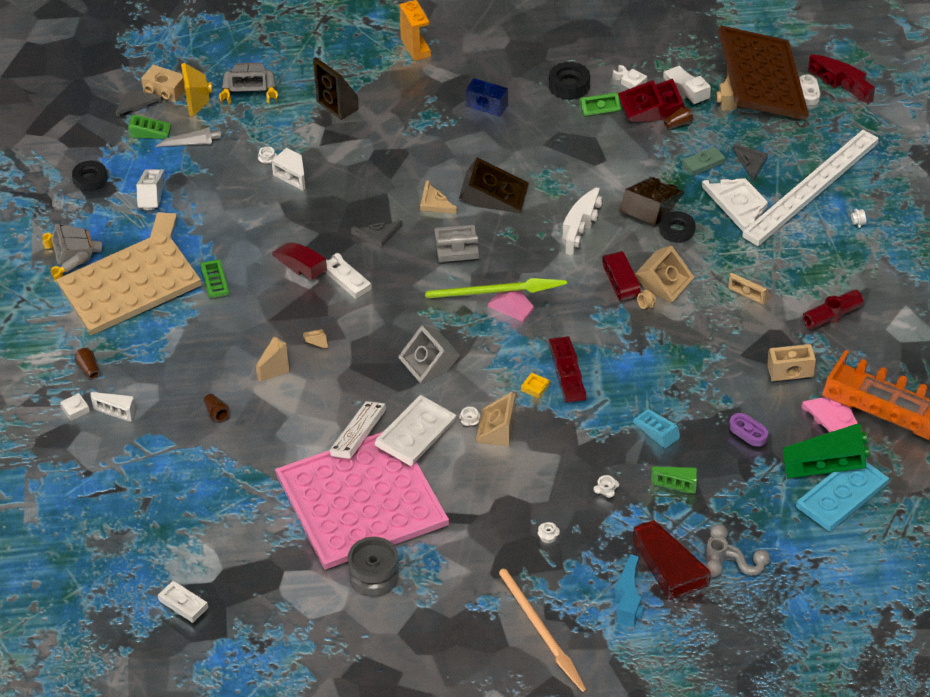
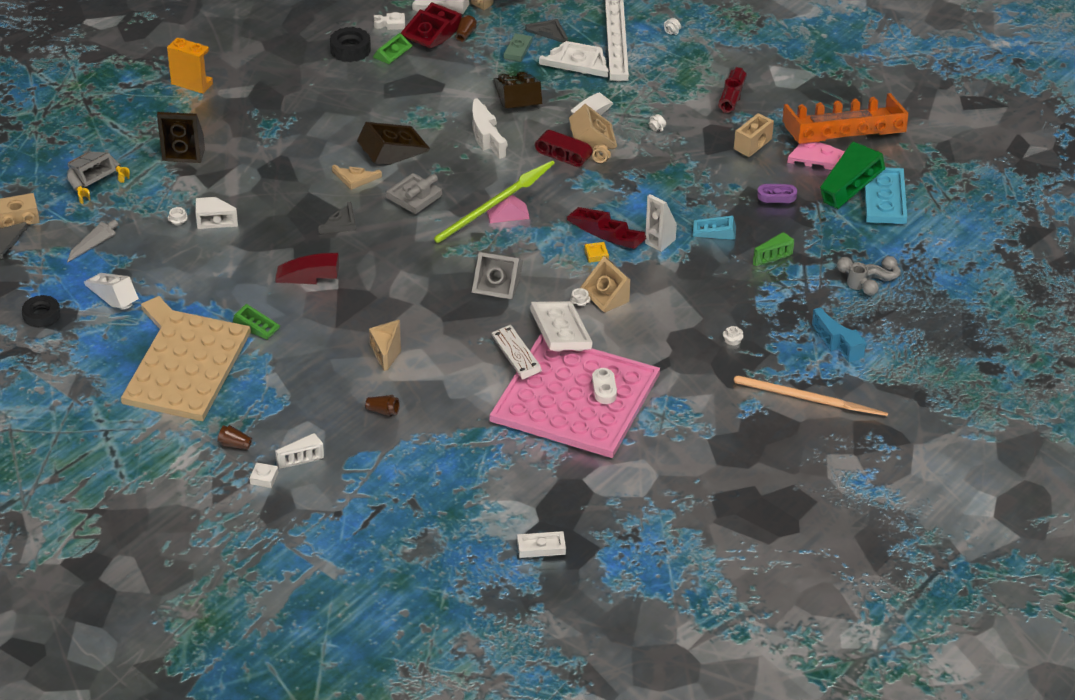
camera: 45 degrees left, 5 degrees down
light grey torso [42,224,102,282] -> none
bright green slope [128,115,171,139] -> none
yellow slope [181,63,212,117] -> none
tan slope [303,329,328,348] -> none
white plate [325,253,372,299] -> none
dark grey wheel [348,537,399,596] -> none
clear blue brick [465,78,508,117] -> none
white plate [594,475,619,498] -> none
clear red slope [633,520,711,601] -> none
black tyre [659,211,696,243] -> none
tan slope [728,273,771,305] -> none
none -> white slope [571,92,613,115]
none -> white plate [592,368,617,404]
none -> white slope [645,194,677,252]
none -> white plate [649,114,666,132]

